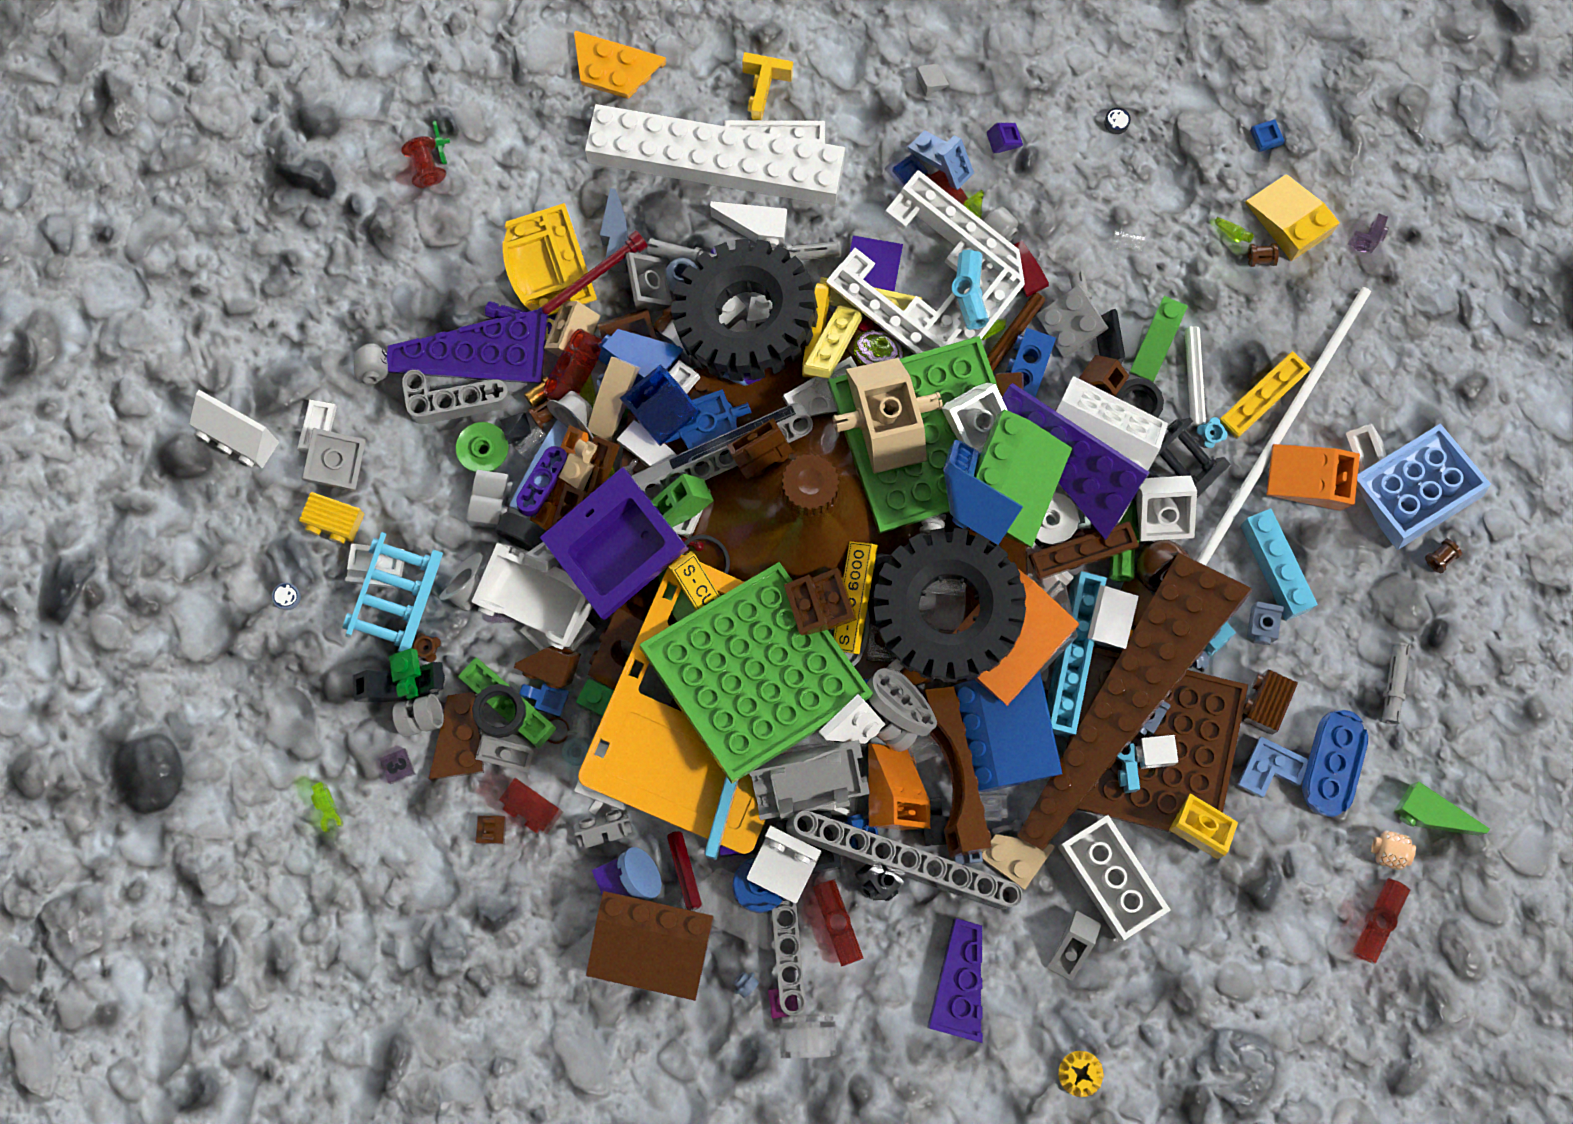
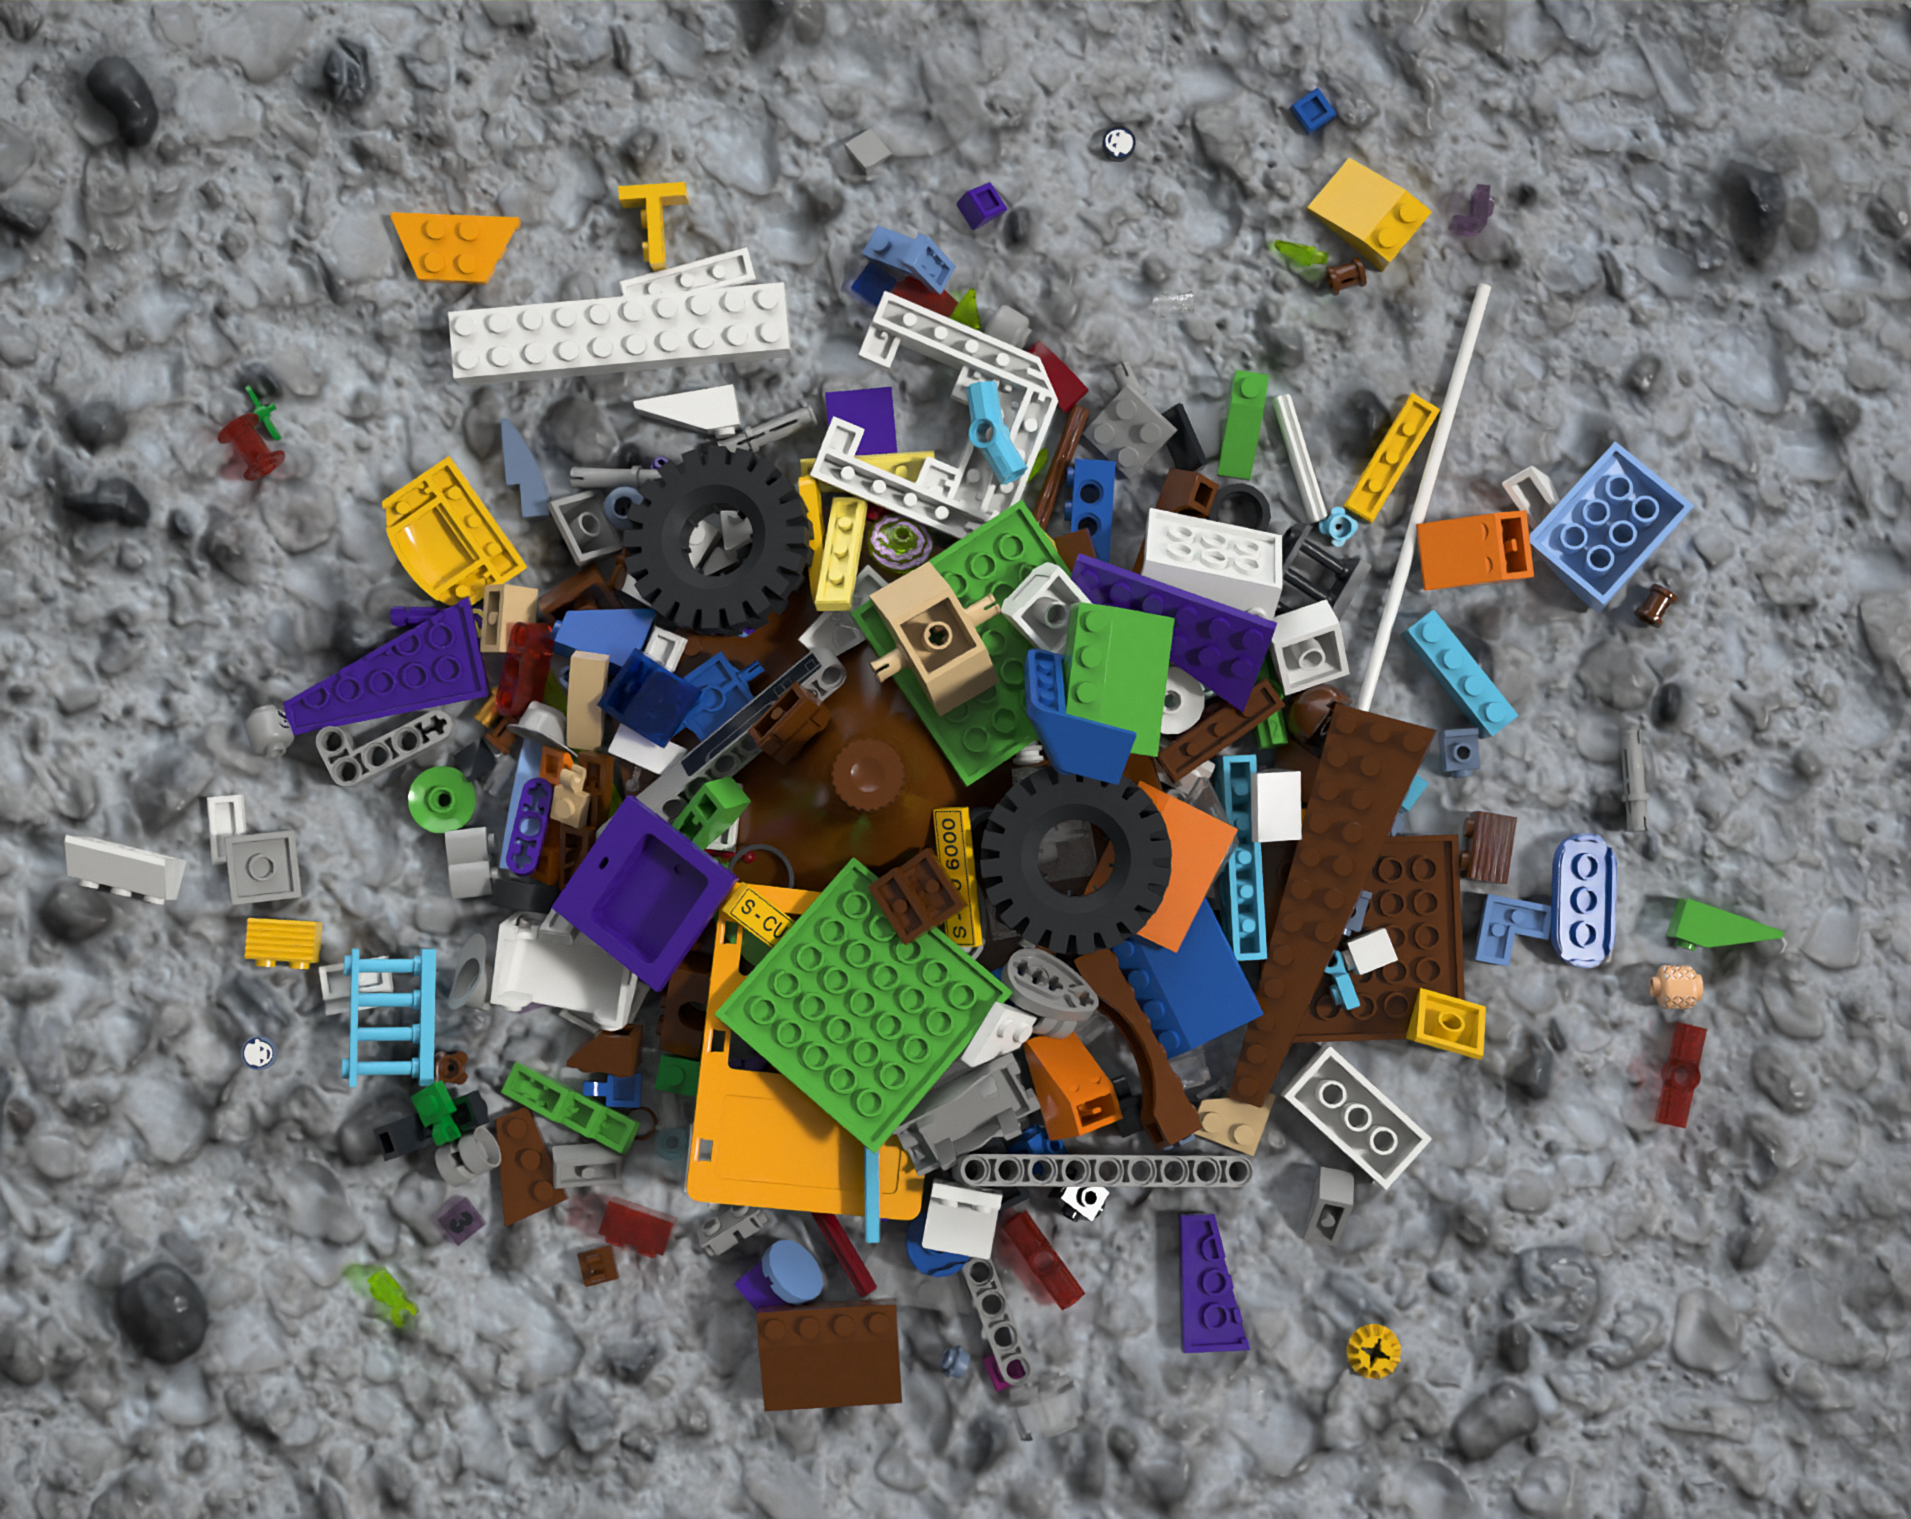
camera: 20 degrees left, 10 degrees up
black tyre [472,684,526,738] -> none
dark red piece [542,230,648,314] -> none

